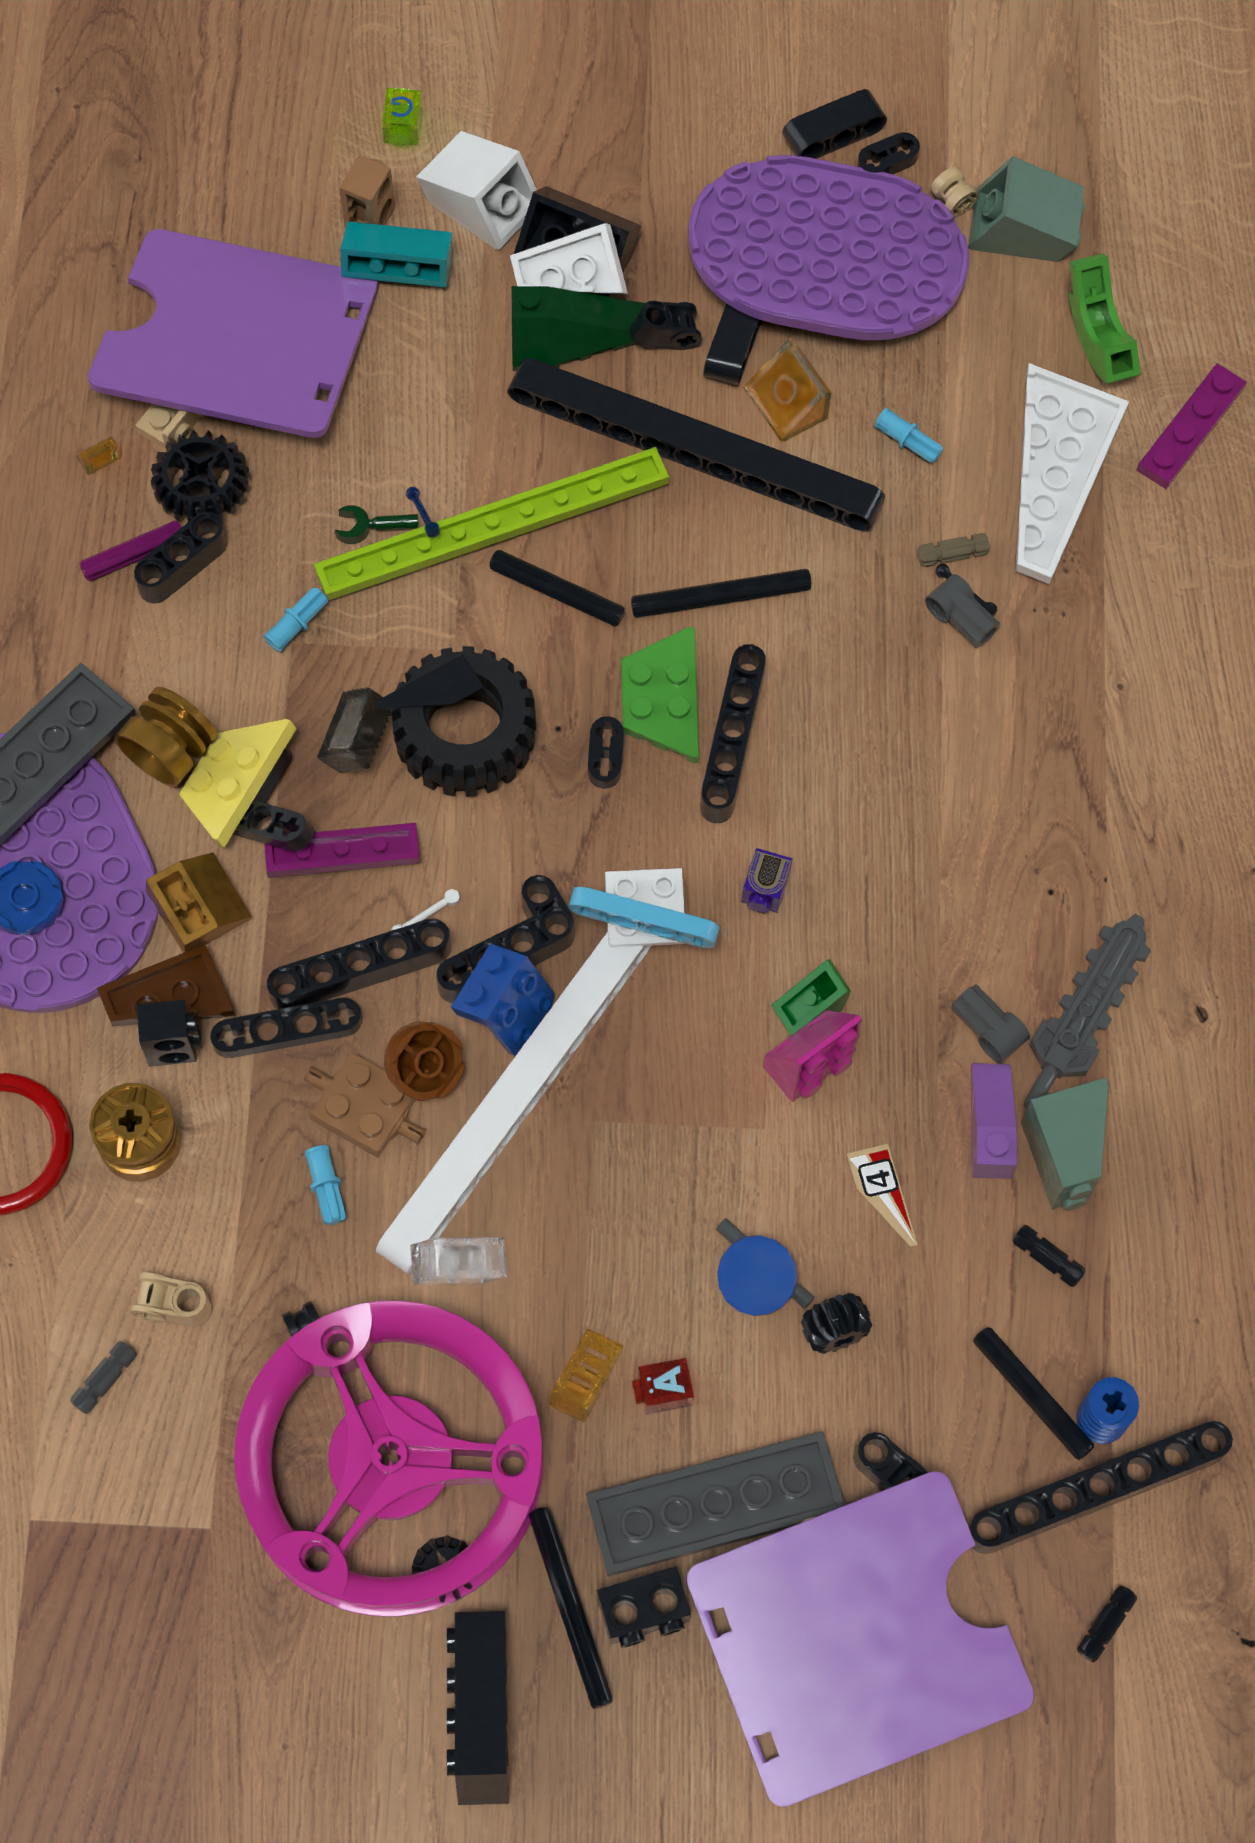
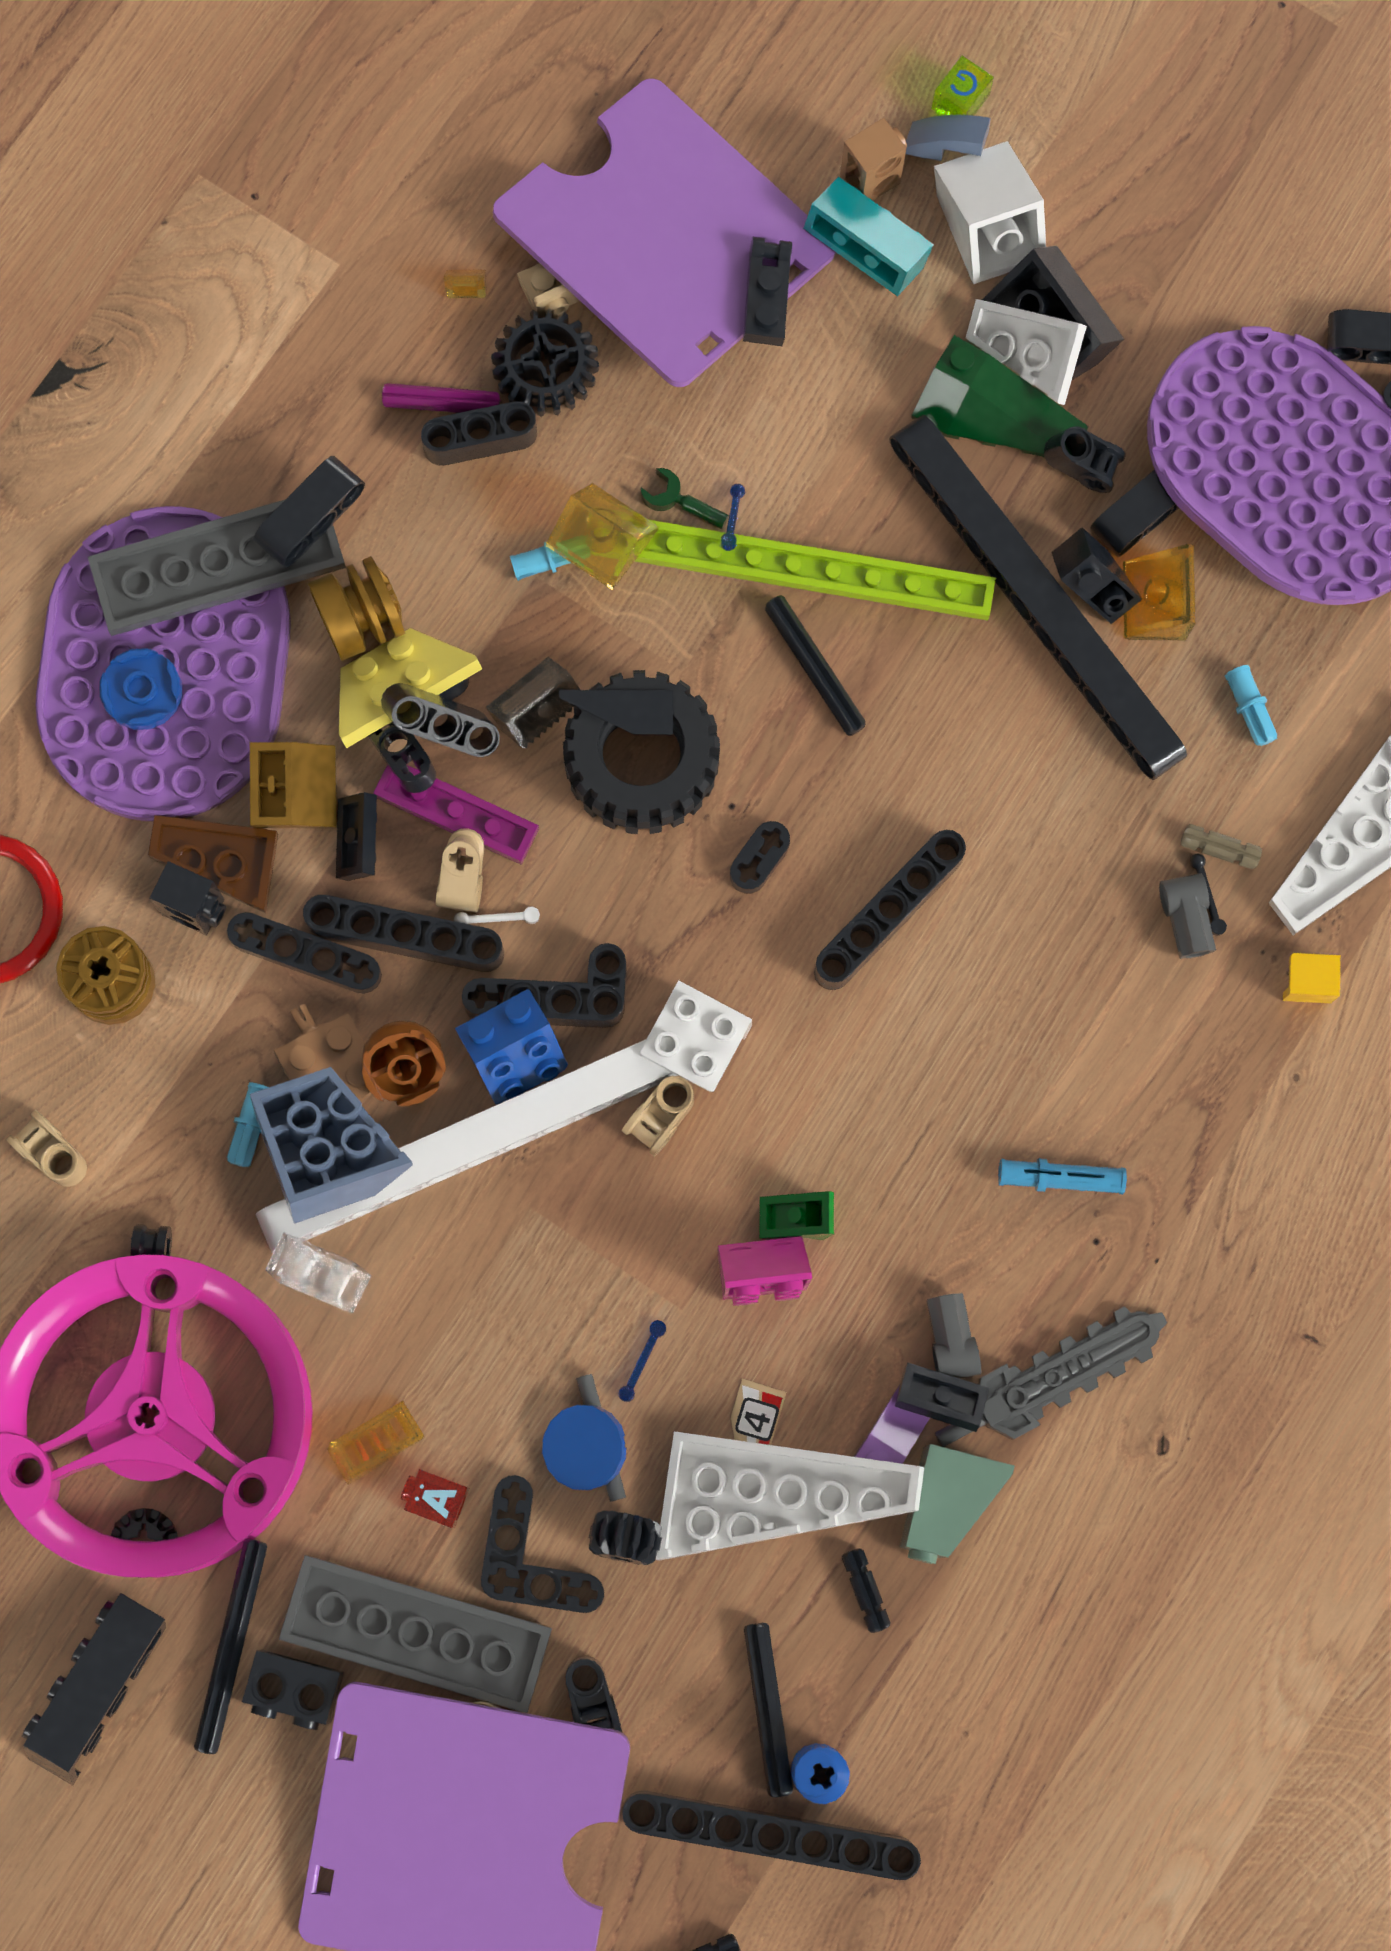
camera: 30 degrees right, 10 degrees up
medium azure beam [568,887,720,948] -> none
bright green wing [621,627,699,763] -> none
black axle [631,569,812,617] -> none
brick [741,848,793,913] -> none
none -> sand blue wedge [250,1067,413,1224]
none -> black beam [254,456,365,568]
none -> black plate [336,792,377,881]
none -> black beam [381,683,500,757]
none -> tan piece [436,828,484,912]
none -> black beam [481,1475,604,1613]
none -> clear yellow slope [546,483,659,590]
none -> clear blue hinge [618,1320,666,1402]
none -> tan piece [622,1076,694,1157]
none -> white wing [656,1432,924,1560]
none -> black plate [743,236,792,347]
none -> black plate [895,1363,989,1432]
none -> sand blue slope [906,115,991,161]
none -> dark azure pin [998,1158,1127,1195]
none -> black slope [1051,527,1142,624]
none -> yellow panel [1283,953,1341,1004]

